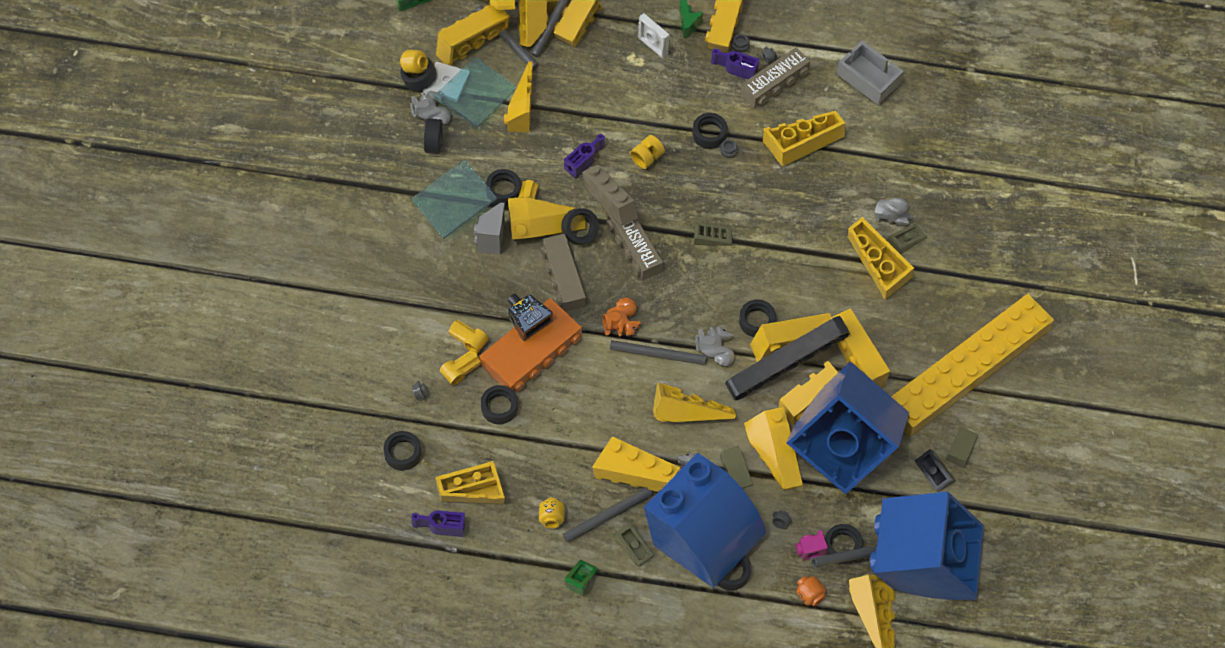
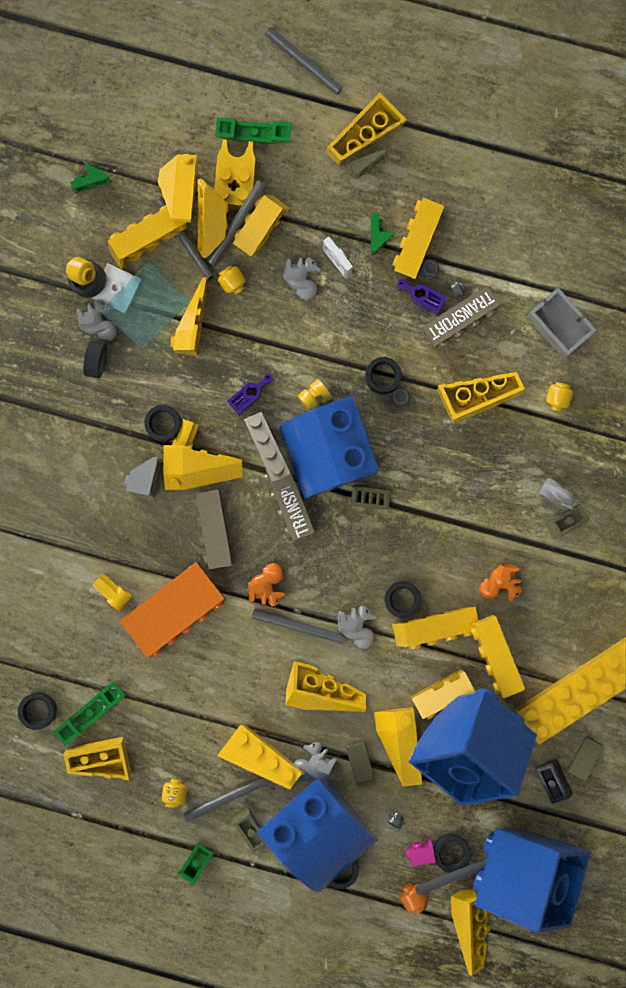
camera: 10 degrees right, 25 degrees up
clear light blue piece [411,159,497,239] -> none
dark purple piece [411,510,465,537] -> none
dark grey plate [412,381,428,400] -> none
yellow piece [440,350,481,386] -> none
black tyre [481,385,518,424] -> none
torso [508,294,553,341] -> none
black tyre [561,208,599,244] -> none
black beam [725,316,850,401] -> none
yellow wedge [848,217,914,300] -> none
none -> green slope [53,681,126,746]
none -> yellow head [218,265,246,295]
none -> blue brick [279,396,379,500]
none -> light grey animal [283,258,321,301]
none -> orange animal [479,564,523,602]
none -> yellow head [546,382,574,411]

